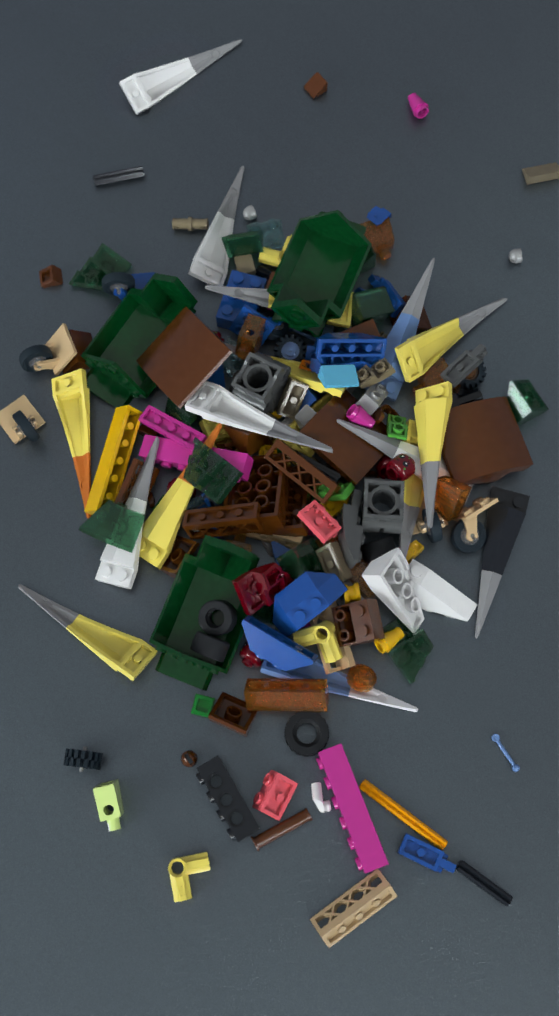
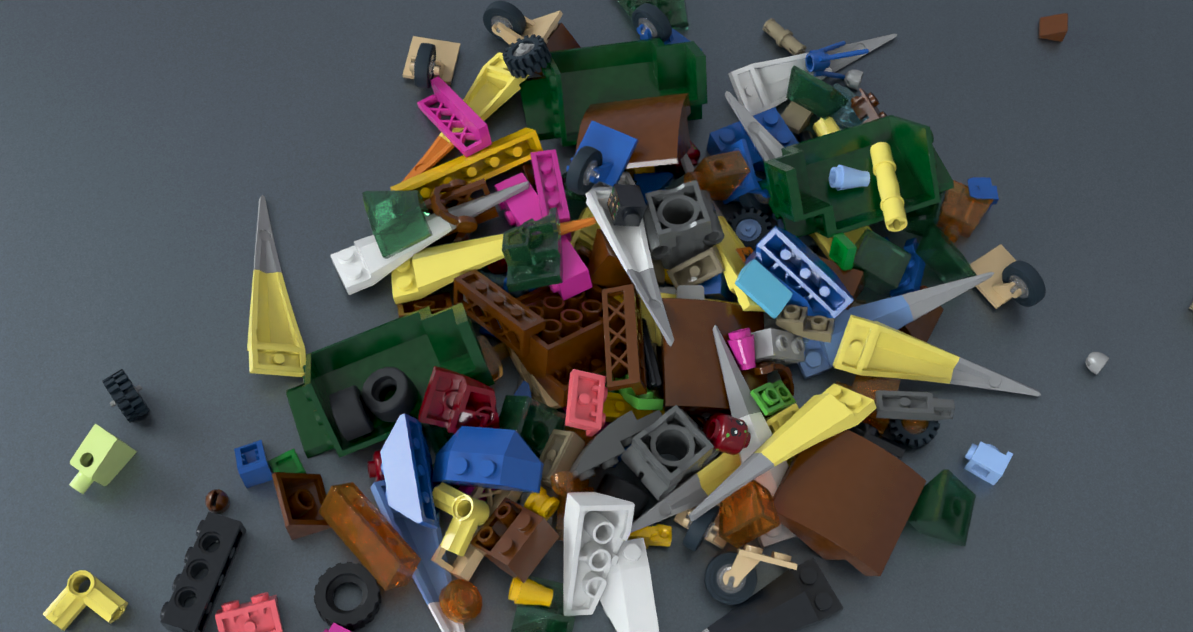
camera: 40 degrees right, 10 degrees down
dark pink cone [408,93,429,119] -> none
none -> blue slope [234,440,273,488]
none -> dark pink fence [417,76,492,158]
none -> reddish brown piece [430,179,478,233]
none -> black wheel [502,34,552,79]
none -> clear orange hinge [550,471,575,496]
none -> blue plate [566,121,638,195]
none -> black brick [607,184,646,227]
none -> blue plant [805,41,869,79]
none -> light blue cone [829,165,870,191]
none -> green tile [829,233,857,271]
none -> reddish brown hinge [851,88,887,123]
none -> light yellow piece [870,142,908,232]
none -> clear green slope [915,221,977,284]
none -> plate [962,244,1046,309]
none -> light blue brick [964,442,1013,485]

